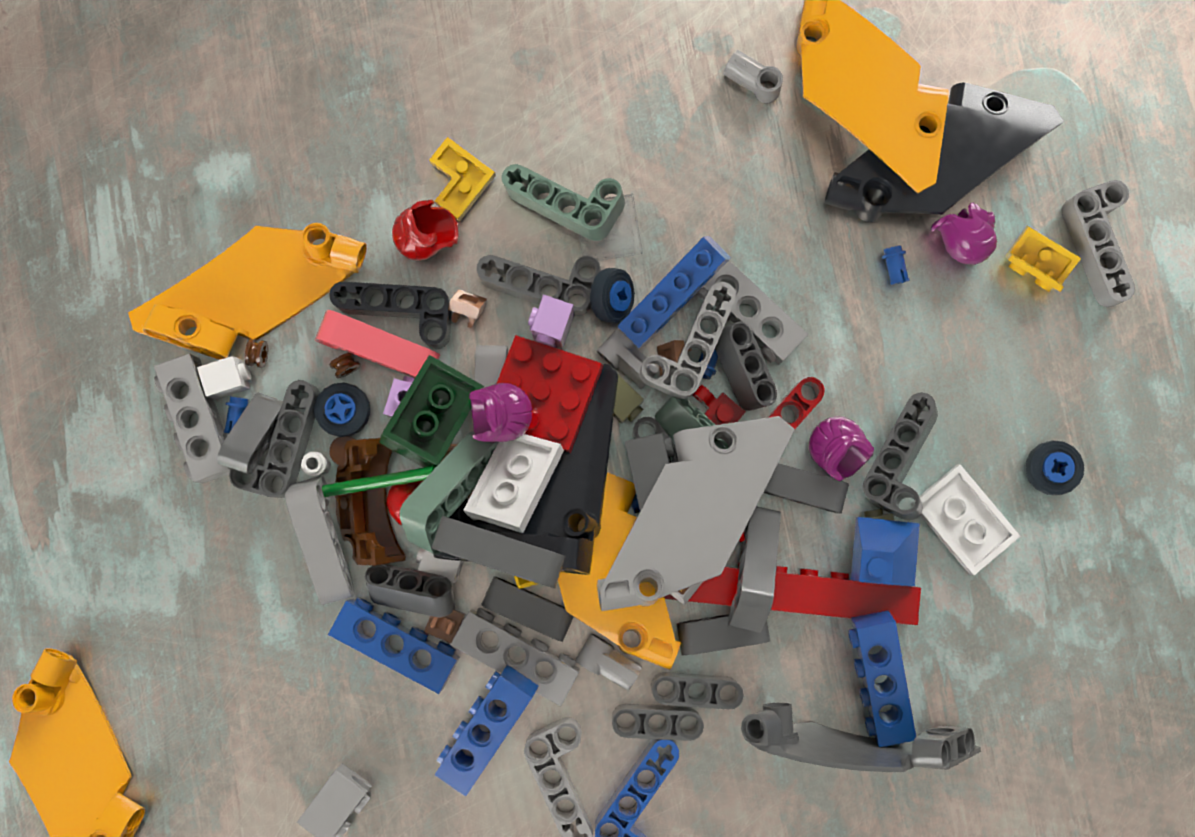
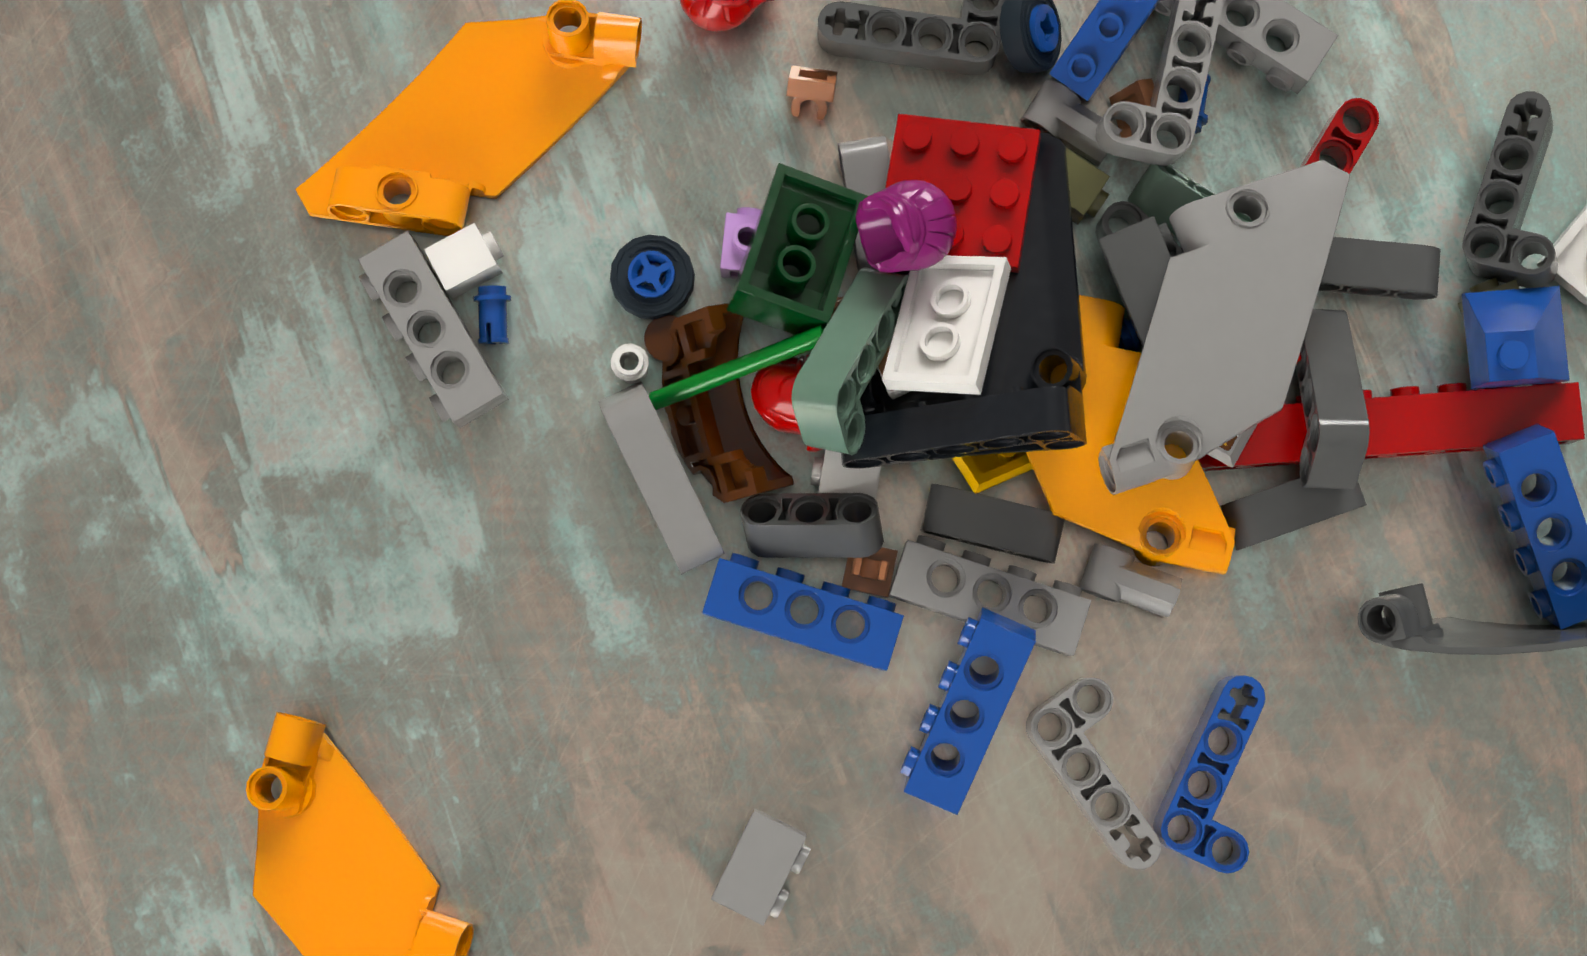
camera: 10 degrees left, 0 degrees up
beam [217,392,283,474] -> none
dark grey beam [229,380,320,498] -> none
reddish brown bush [244,339,268,368] -> none
coral beam [314,310,440,378] -> none
black beam [329,281,452,349] -> none
reddish brown bush [329,352,361,379] -> none
dark grey beam [431,516,566,588] -> none
lavender brick [528,294,574,350] -> none
dark grey beam [611,704,704,741] -> none
dark grey beam [651,672,744,710] -> none
red plate [692,385,746,425] -> none
dark grey beam [715,322,777,411] -> none
magenta hair [809,416,874,482] -> none

